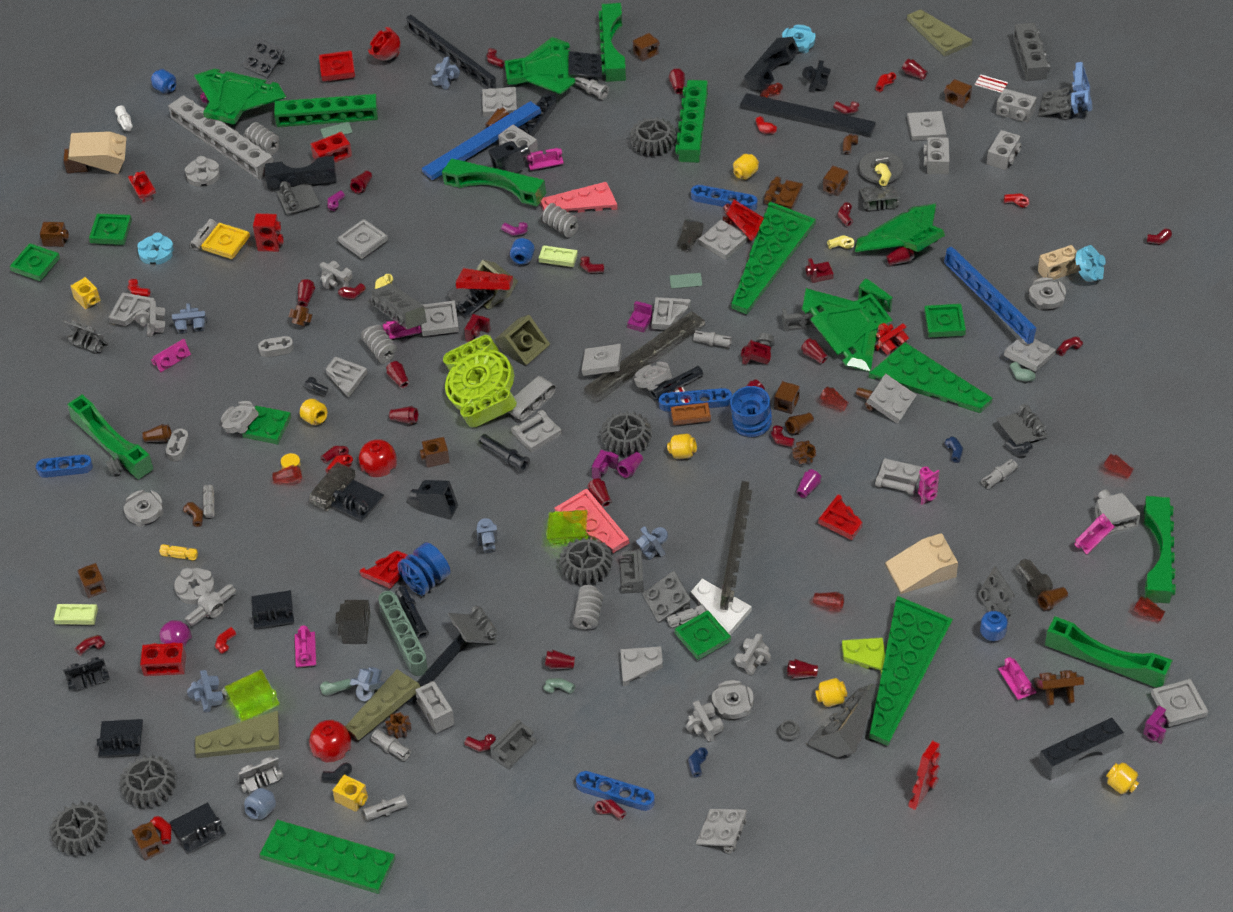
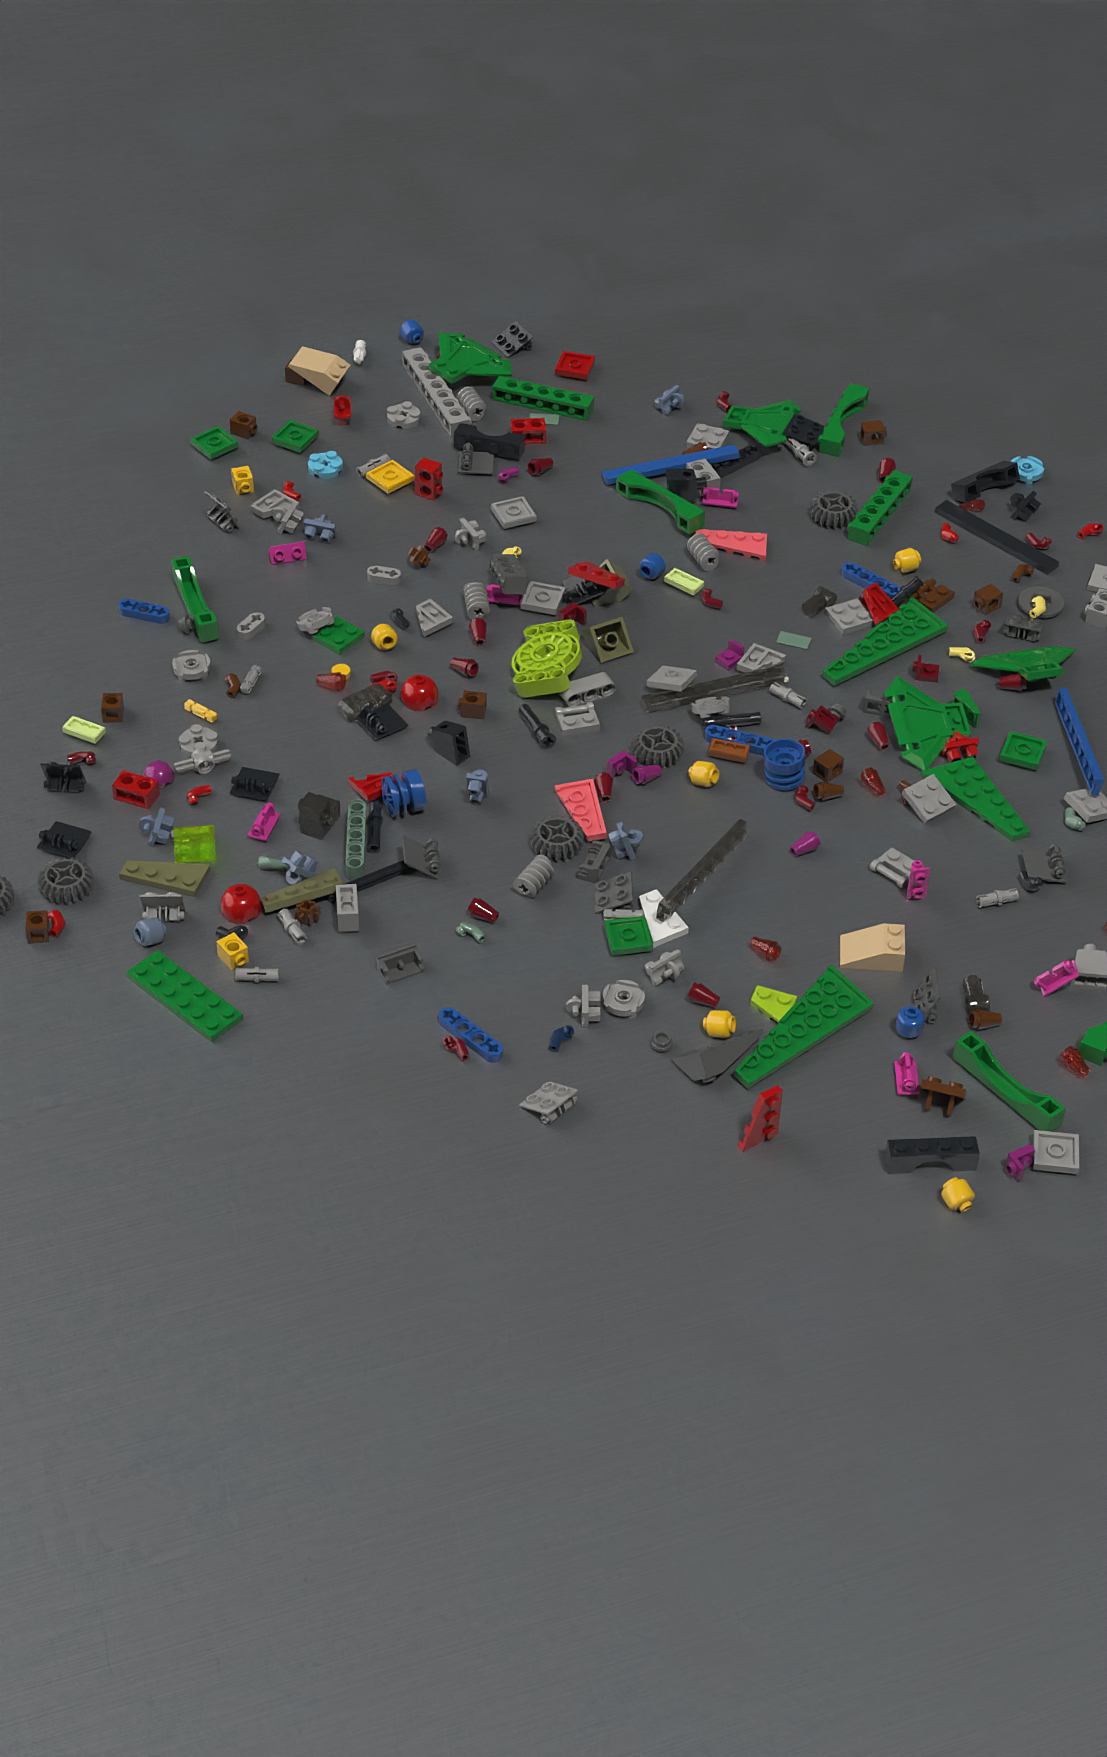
camera: 20 degrees right, 5 degrees down
reddish brown cone [142,424,172,443] -> none
black hinge [170,802,226,854] -> none
dark red arm [338,283,366,300] -> none
red cylinder [368,27,401,61] -> none
black tile [406,14,496,89] -> none
dark red arm [464,734,496,752] -> none
magenta arm [501,222,528,236] -> none
clear neon green hinge [547,510,588,545] -> none
light grey wing [620,647,663,686] -> none
reddish brown gear [792,440,816,465] -> none
red wing [818,494,863,540] -> none
dark blue arm [945,436,963,463] -> none
none -> black pin [891,576,924,607]

